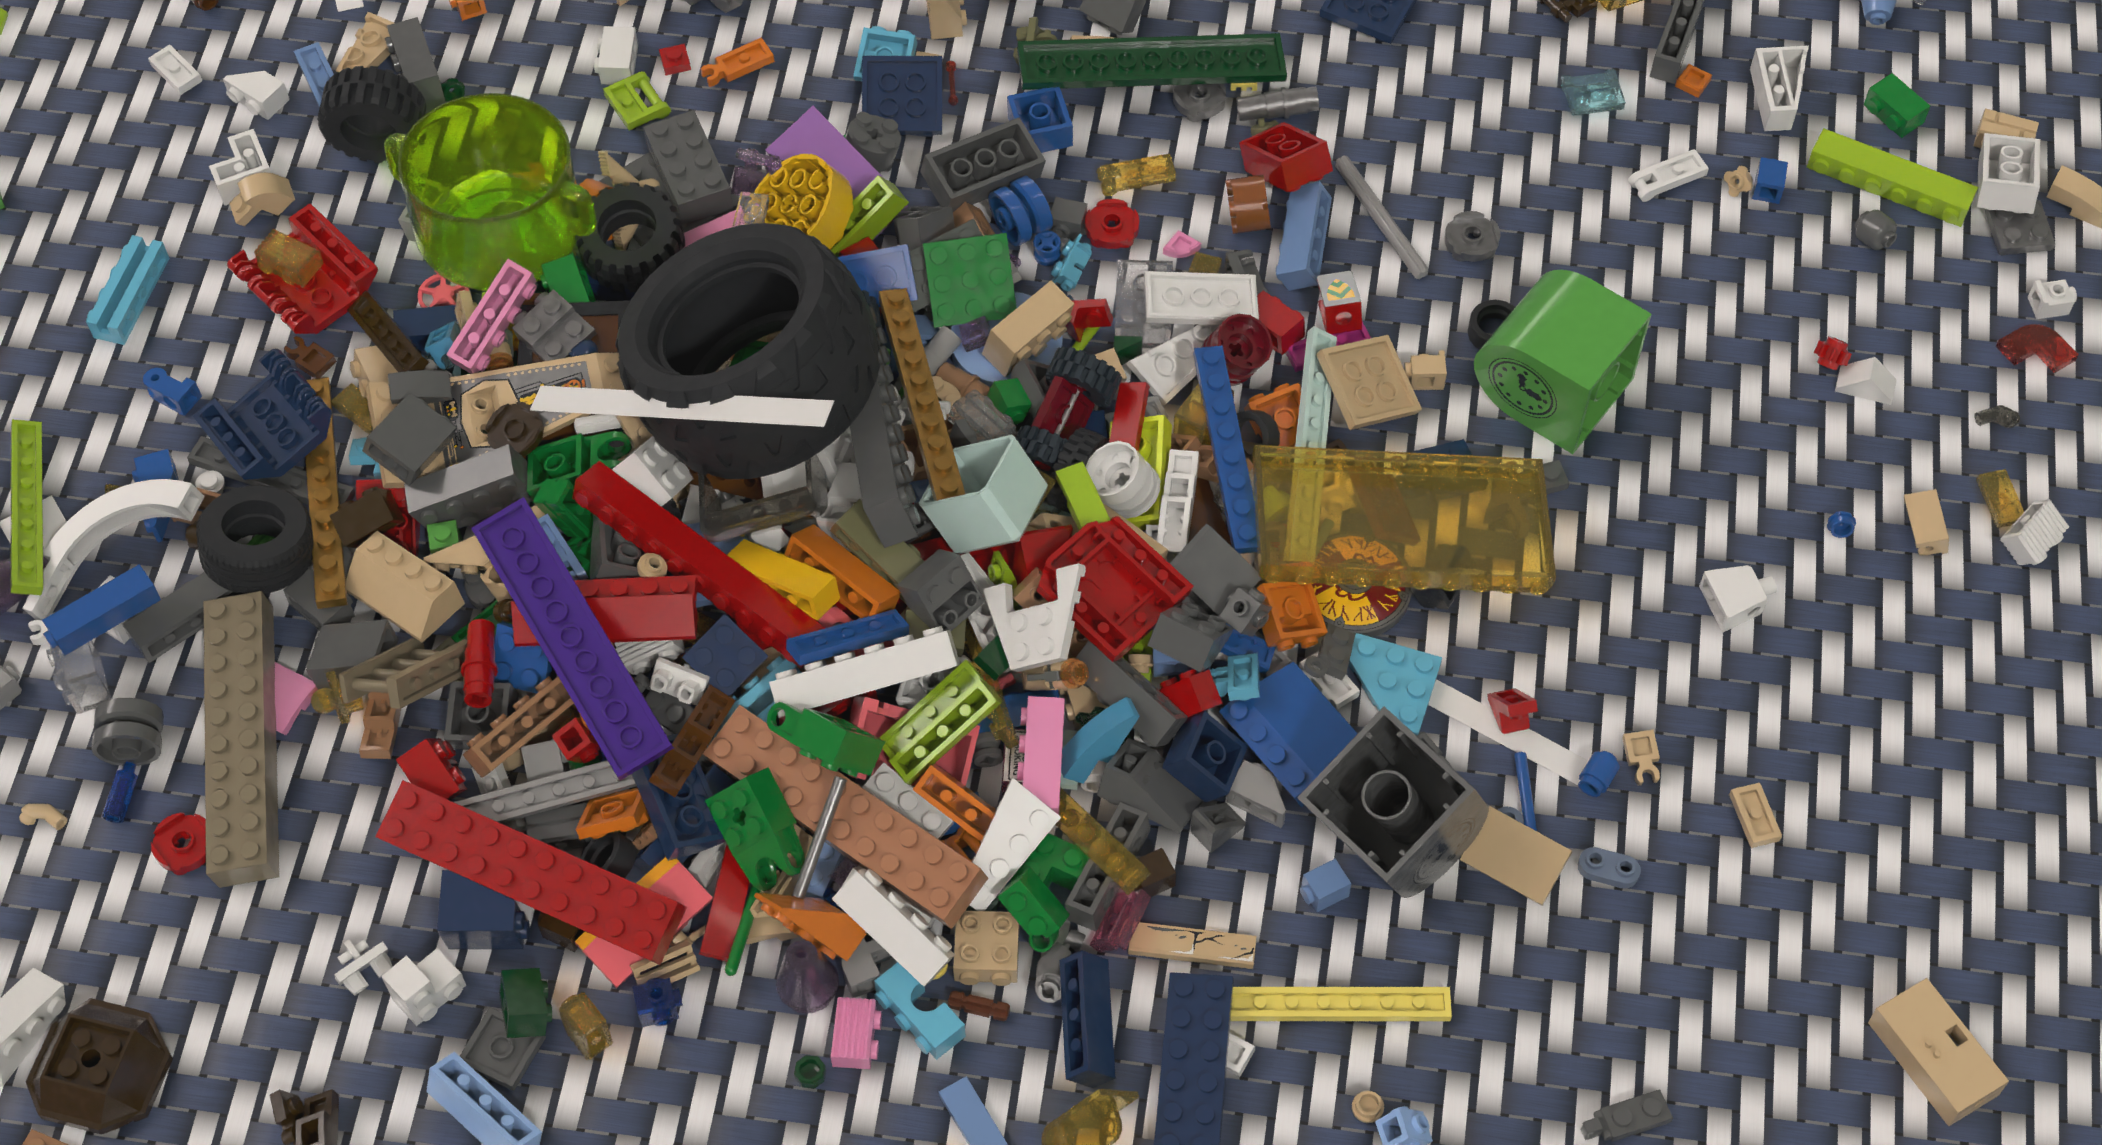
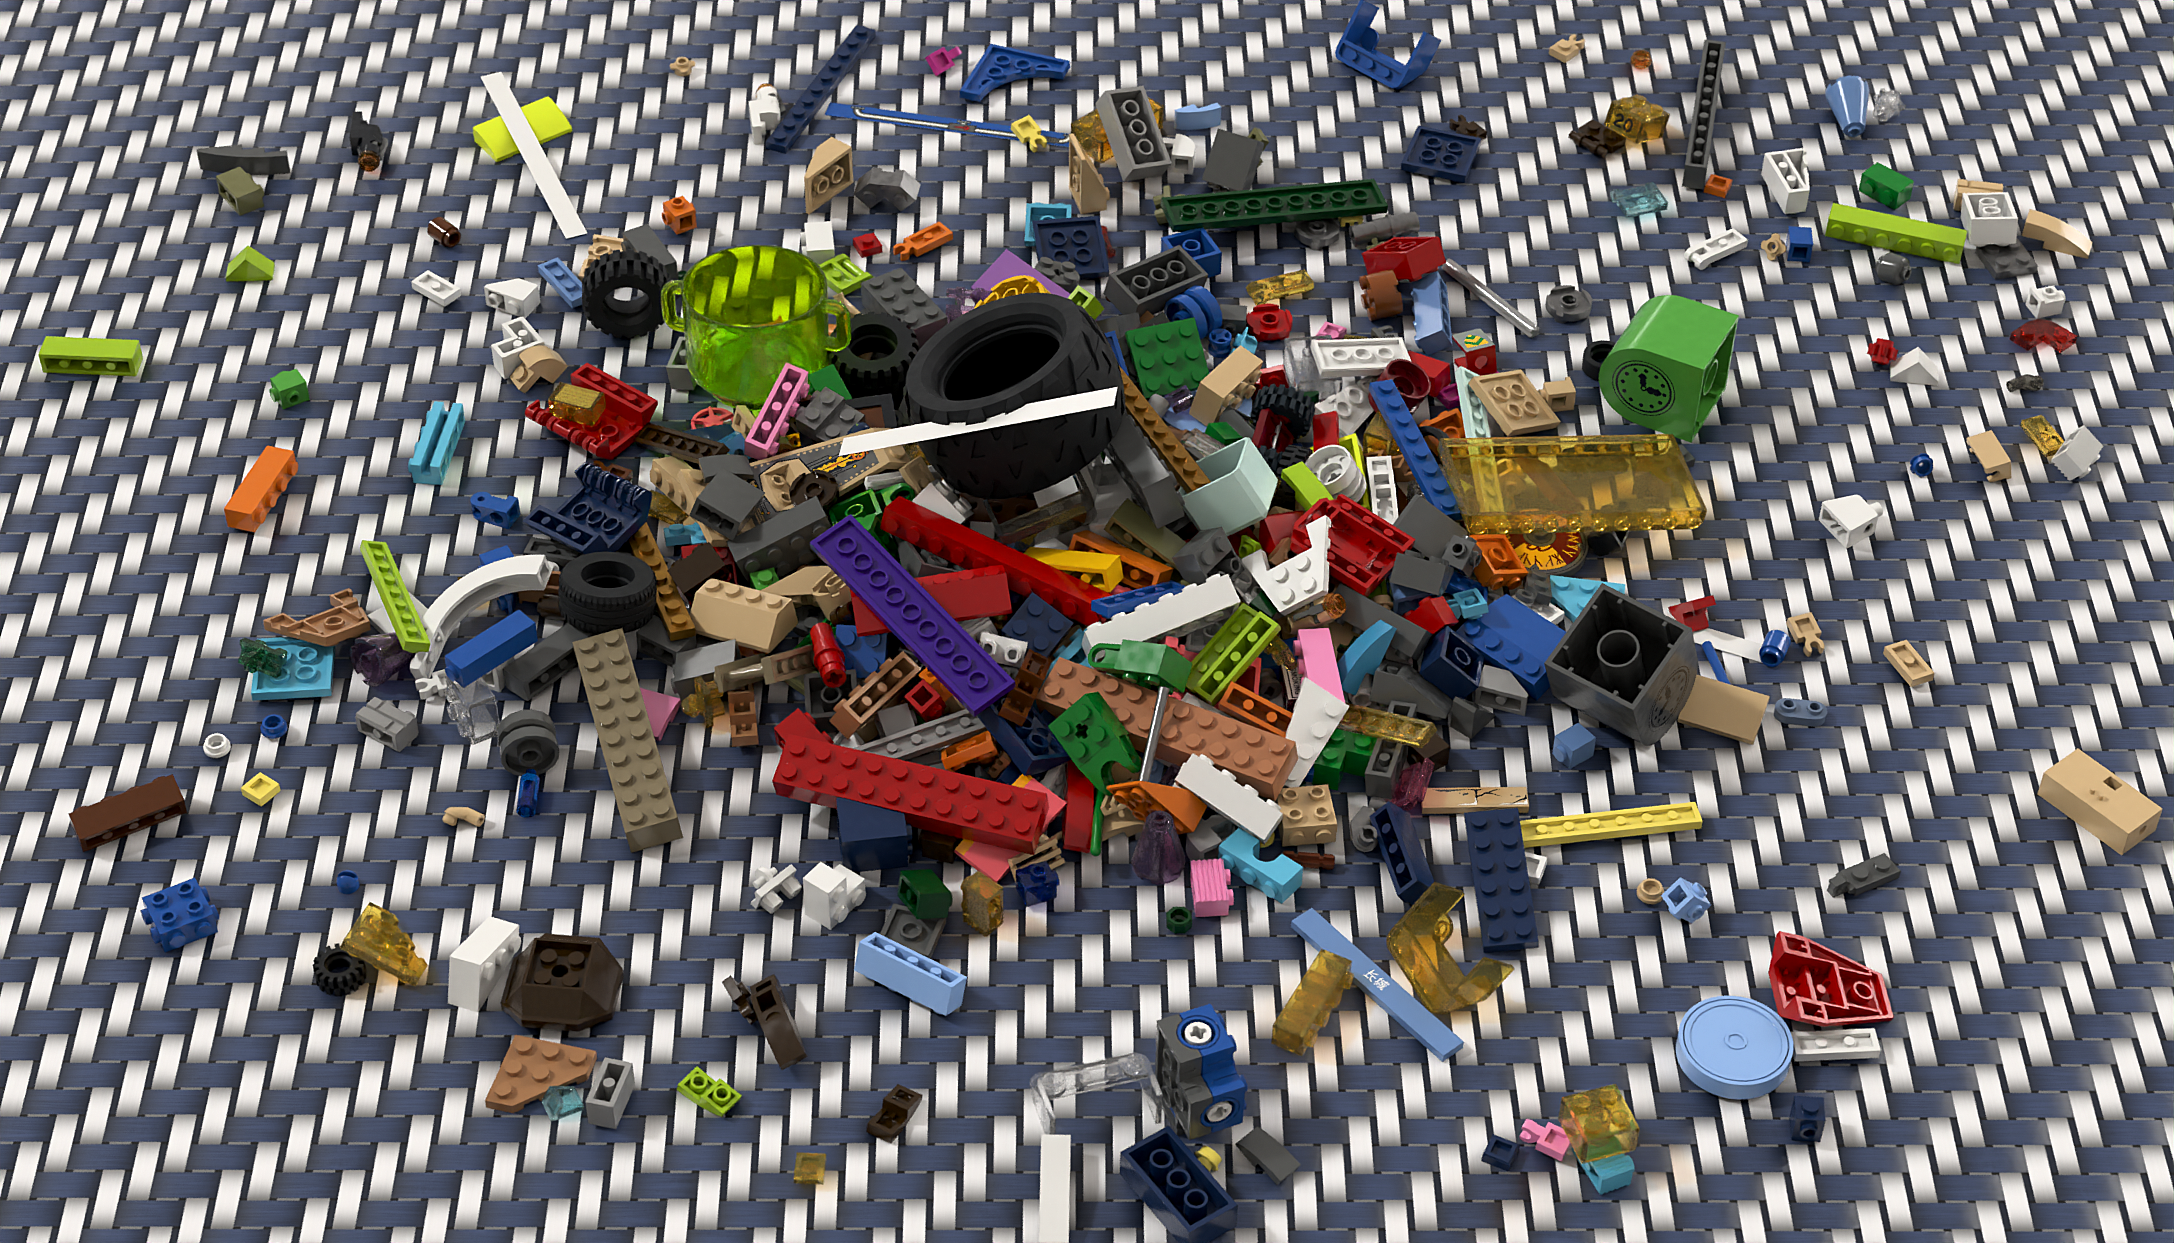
camera: 10 degrees left, 15 degrees down
red plate [151,813,206,875] -> none
tan plate [637,553,667,577] -> none
green hinge [997,867,1070,952] -> none

